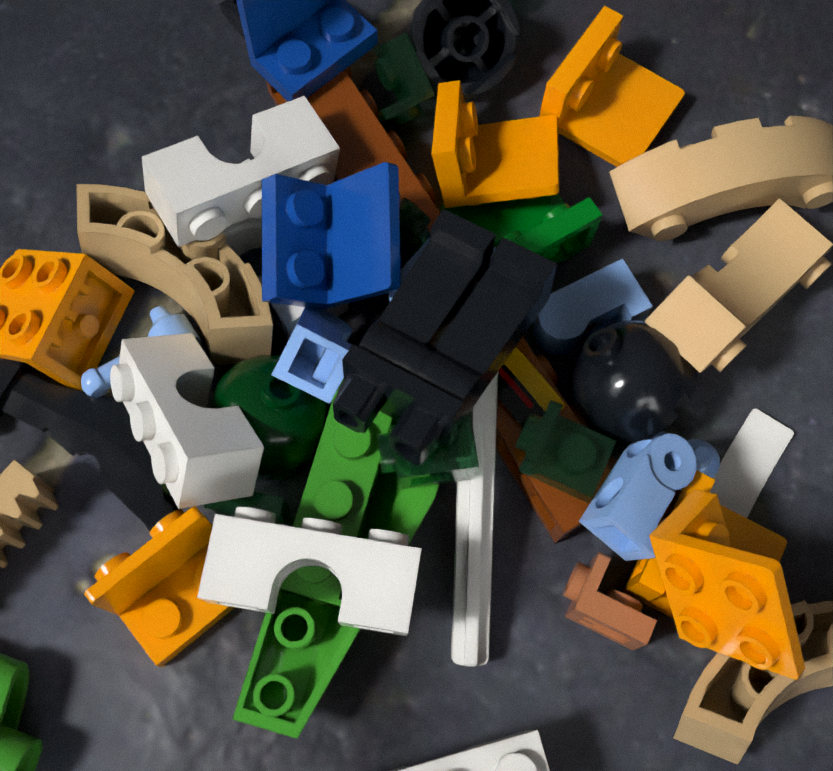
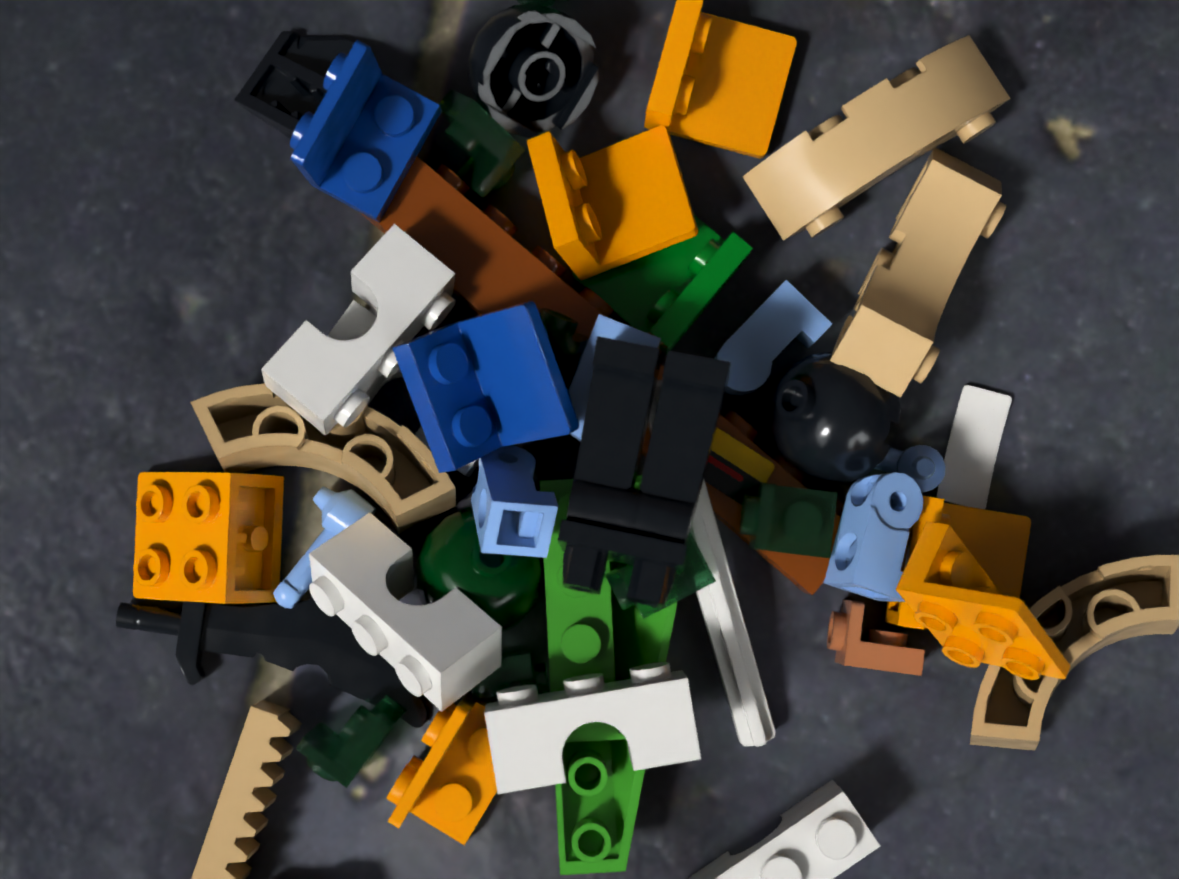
camera: 15 degrees left, 15 degrees up
none -> clear green bracket [296,695,407,788]

